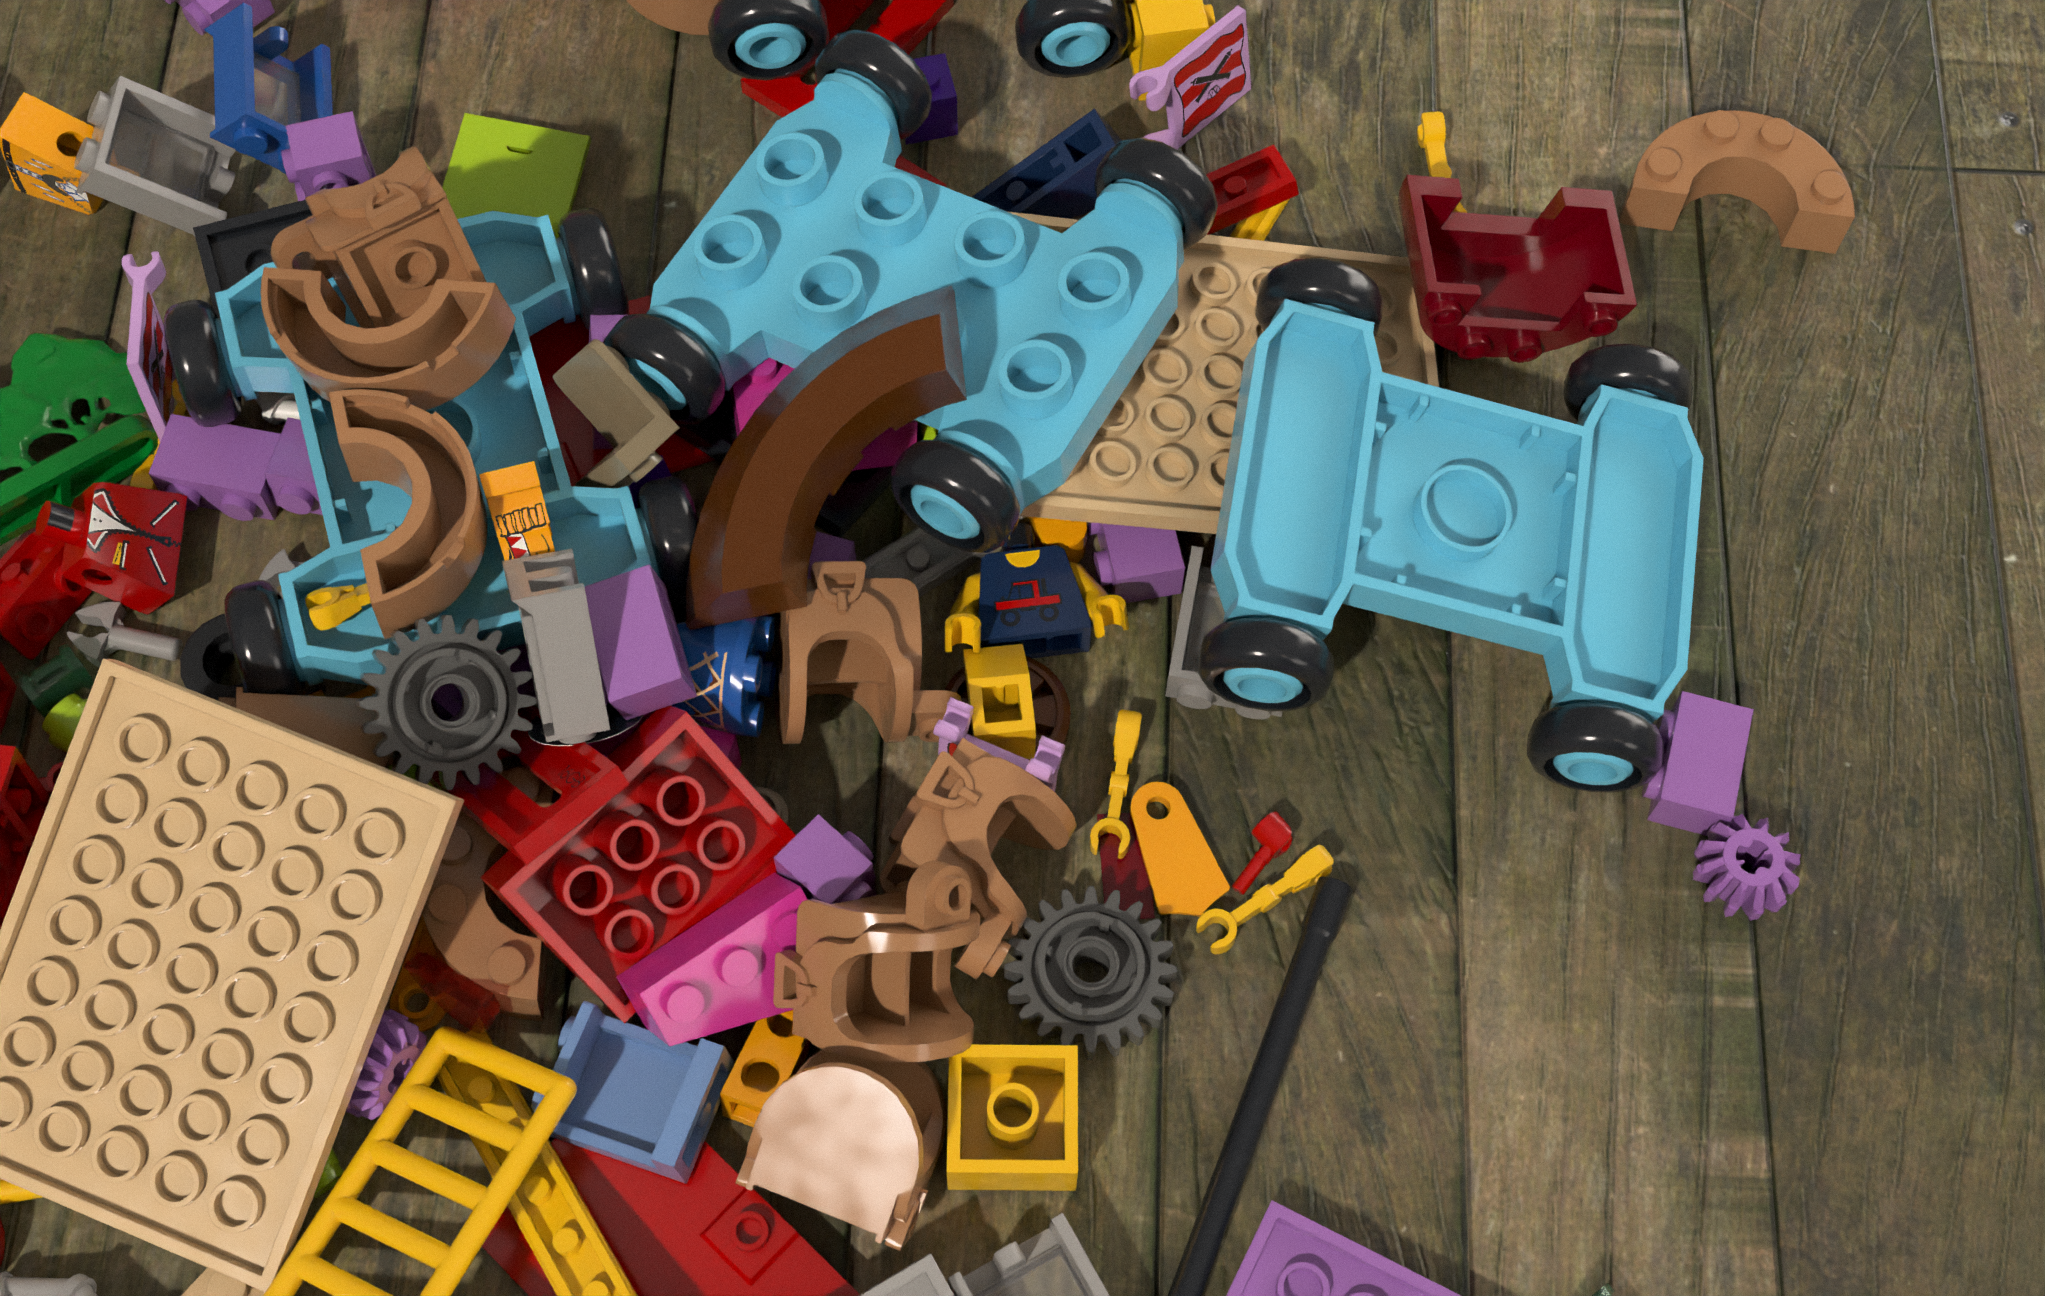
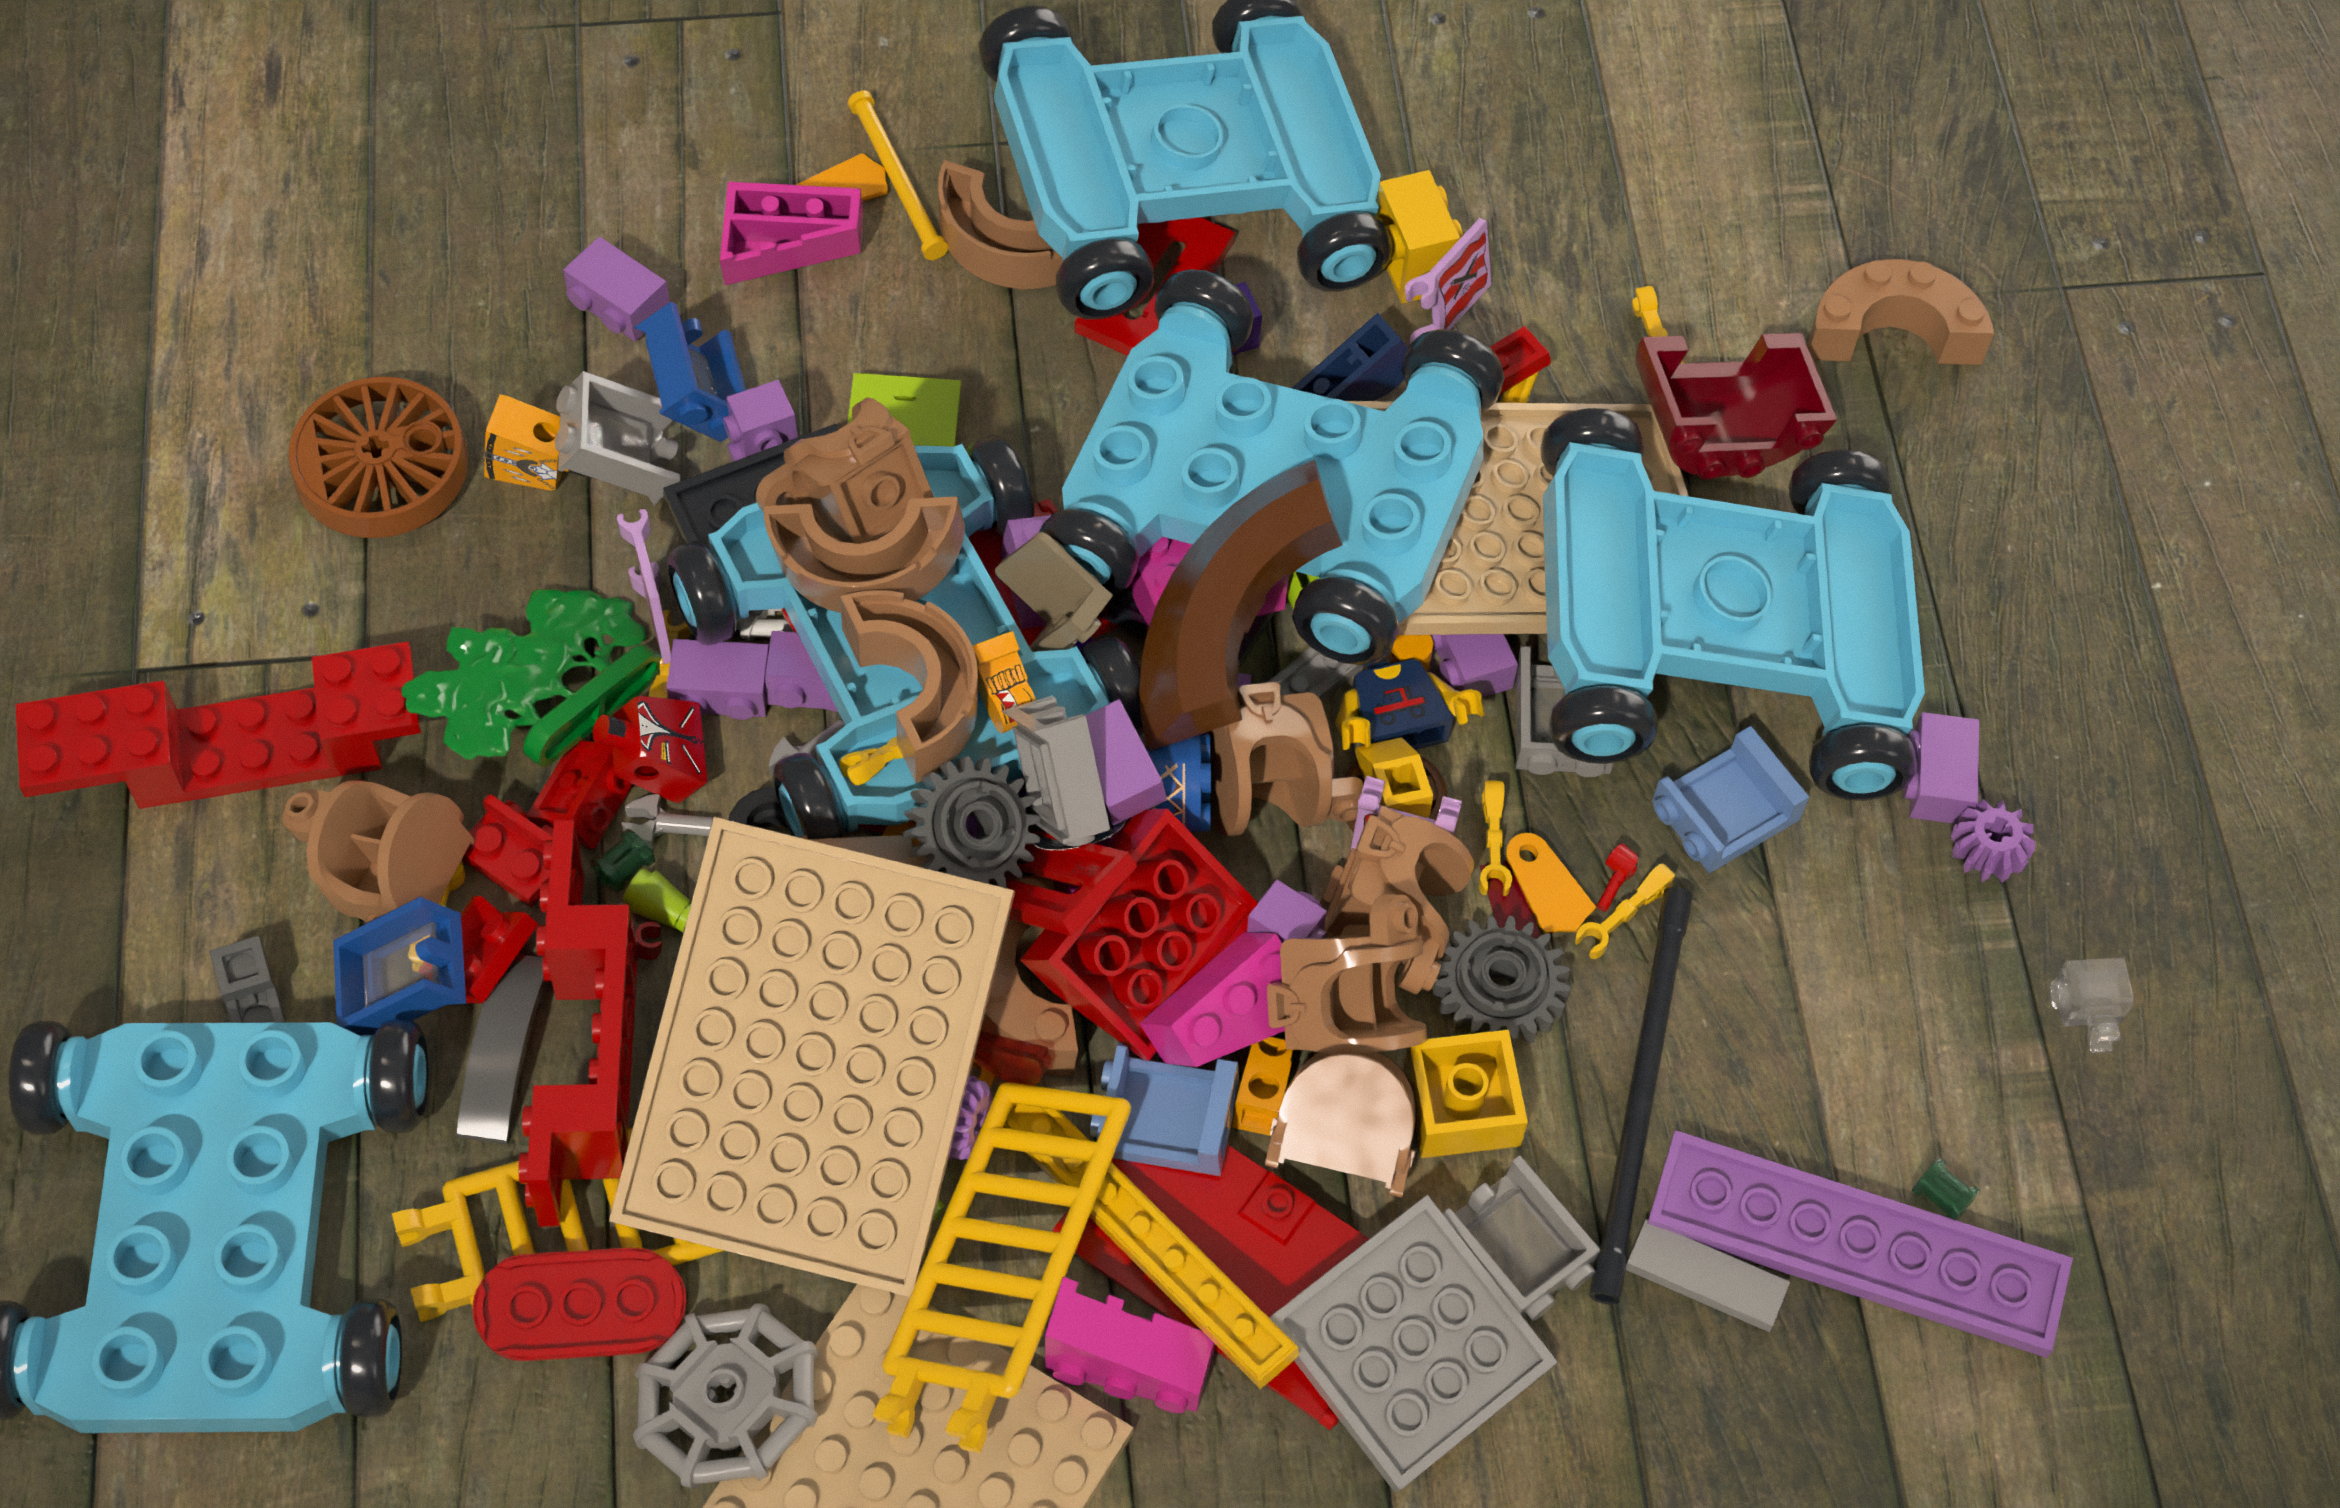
camera: 10 degrees left, 5 degrees down
none -> medium blue panel [1652,726,1809,874]
none -> clear brick [2050,958,2135,1053]

